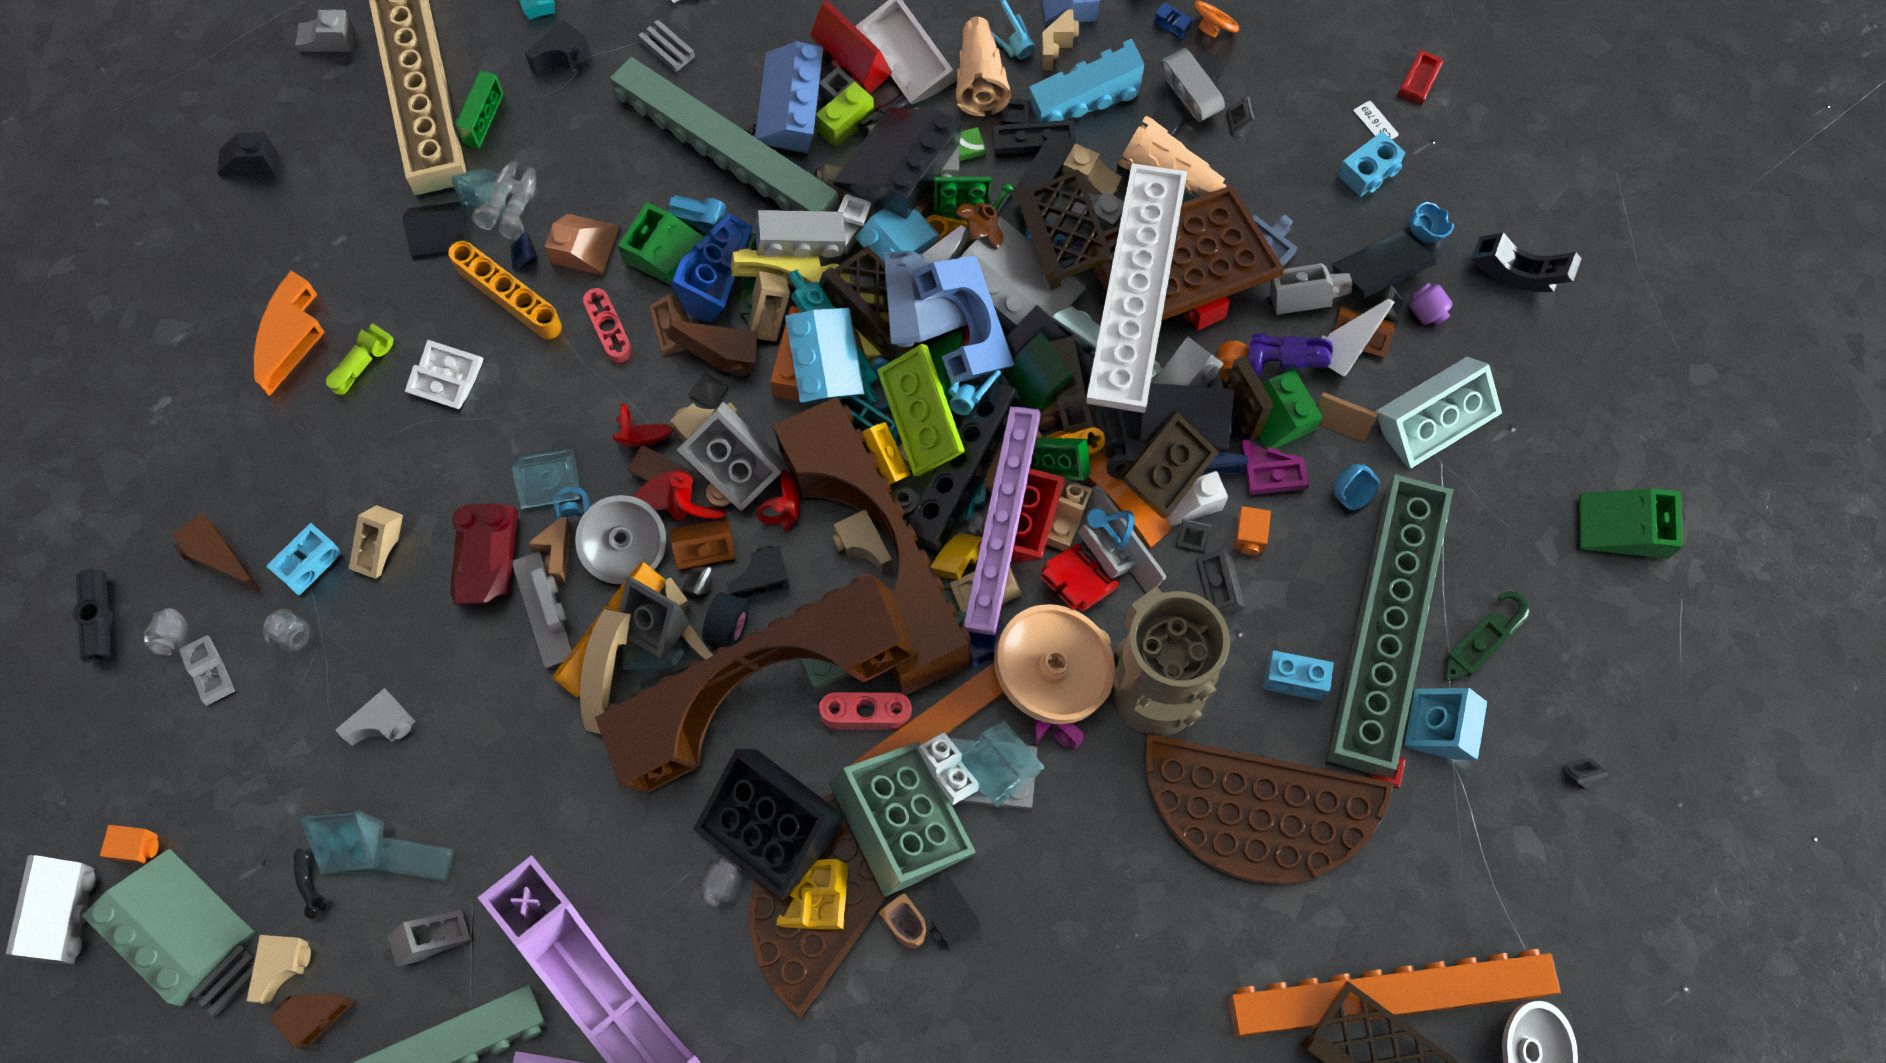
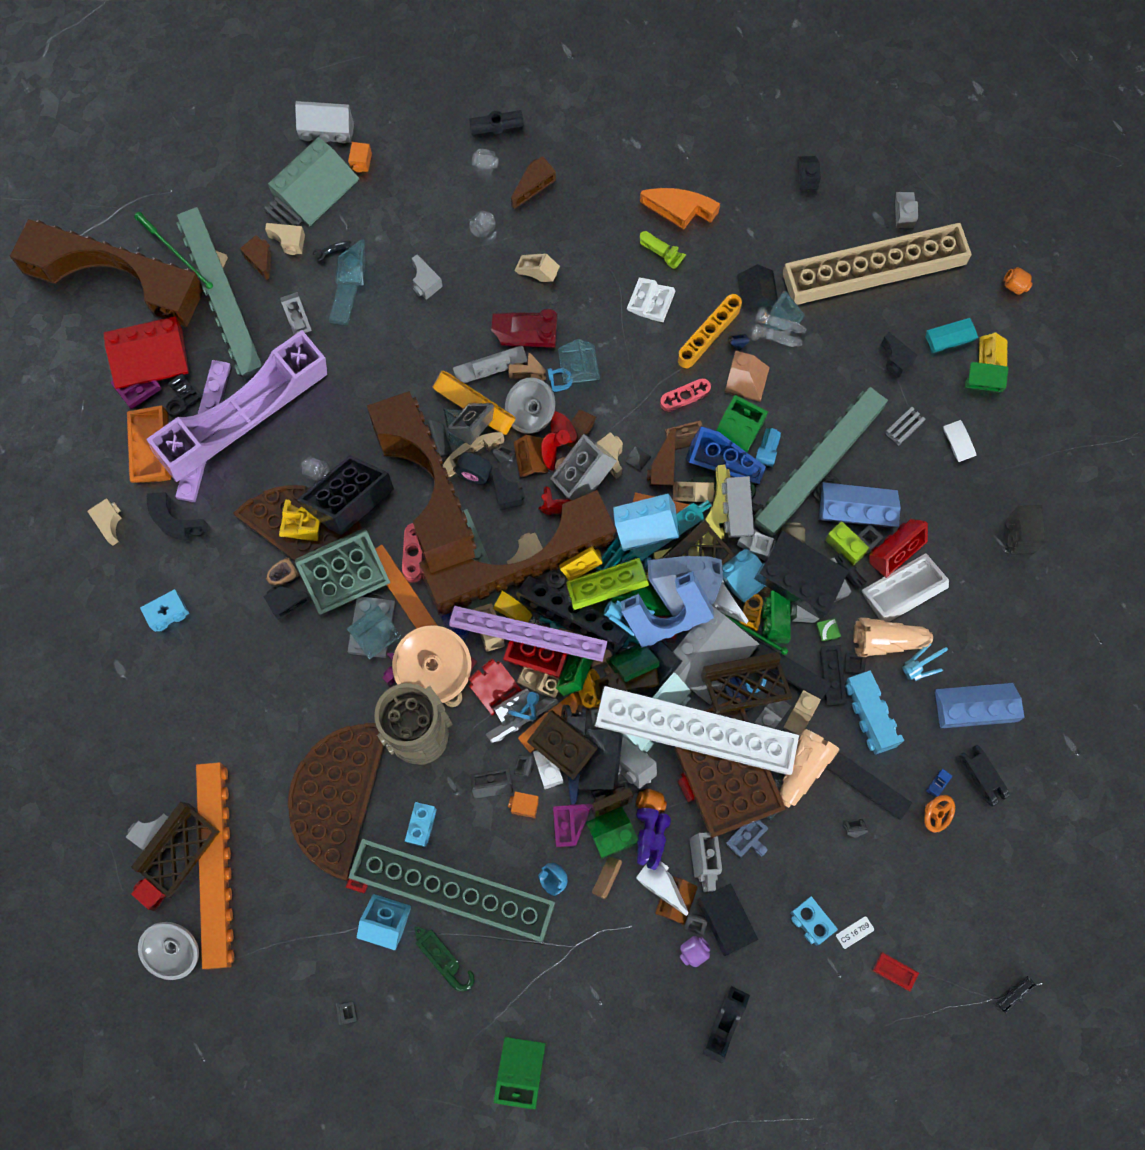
camera: 95 degrees right, 5 degrees up
light grey slope [179,635,235,706] -> none
medium azure brick [266,523,342,596] -> none
green piece [455,70,503,149] -> none
tan slope [580,609,631,734] -> none
red piece [612,403,674,448] -> none
white slope [918,733,979,805] -> none
reddish brown plate [955,203,1004,249] -> none
tan slope [1041,9,1079,71] -> none
light grey beam [1159,48,1225,121] -> none
light aqua slope [1375,357,1502,469] -> none
dark azure hair [1409,201,1454,244] -> none

